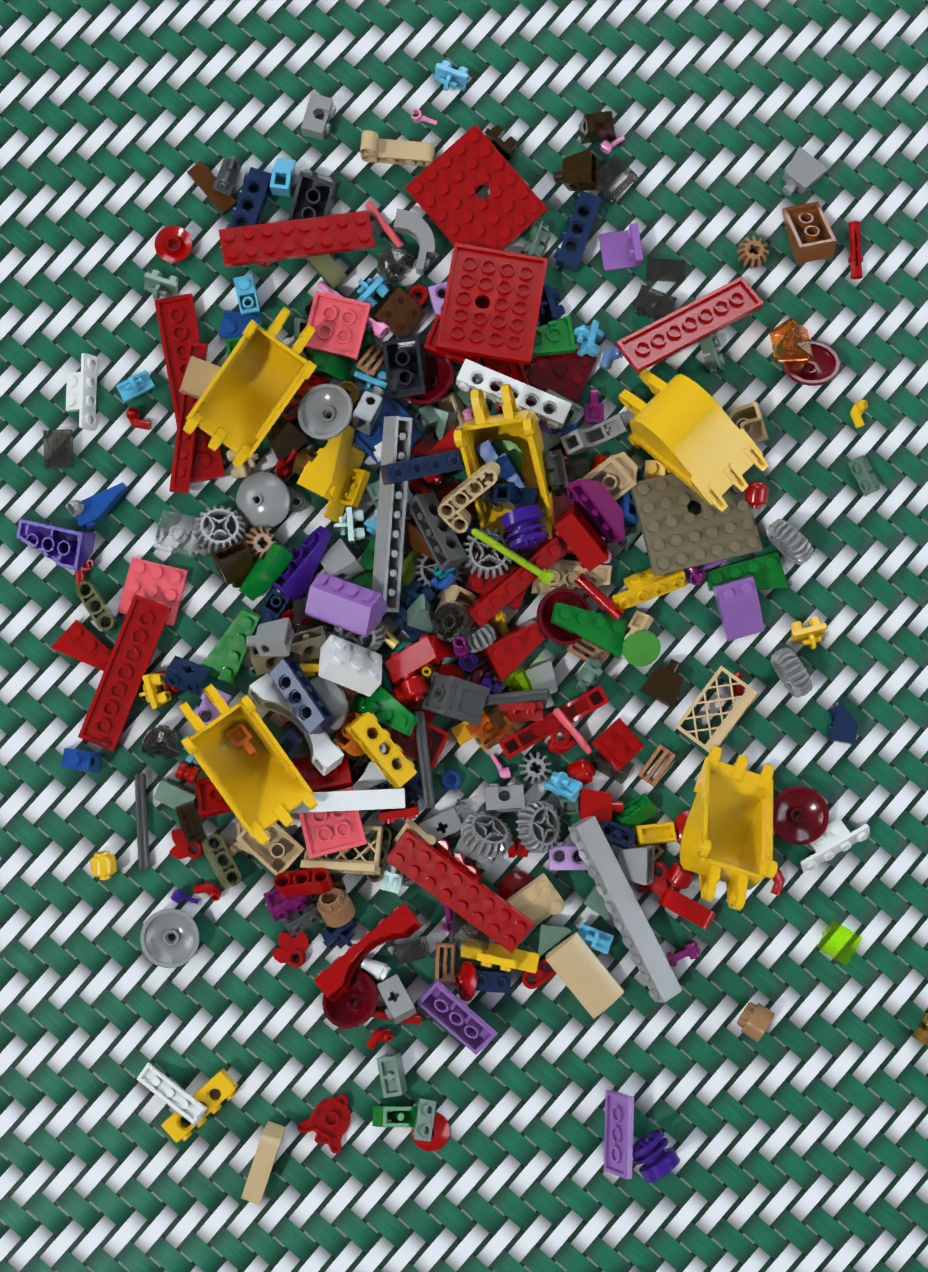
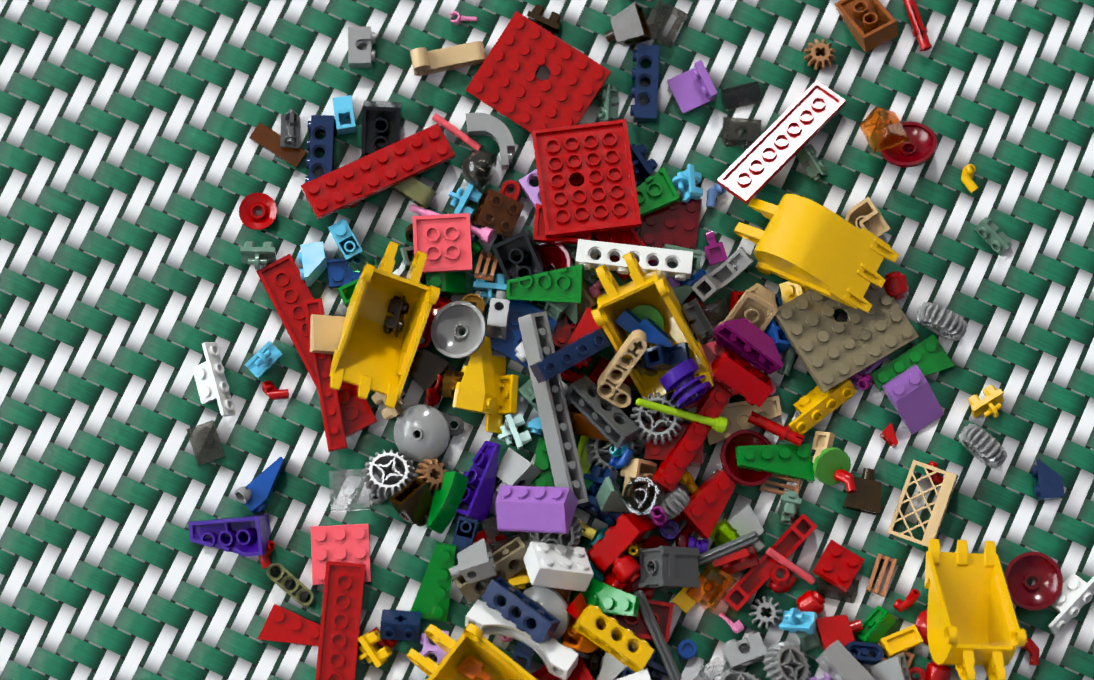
camera: 15 degrees left, 5 degrees down
none -> slope [298,241,327,287]
none -> clear green plate [348,254,367,273]
none -> dark brown hinge [382,295,409,338]
none -> green wing [506,264,584,303]
none -> red slope [565,593,588,620]
none -> red arm [834,469,857,493]
none -> red slope [880,423,898,448]
none -> red arm [893,589,920,612]

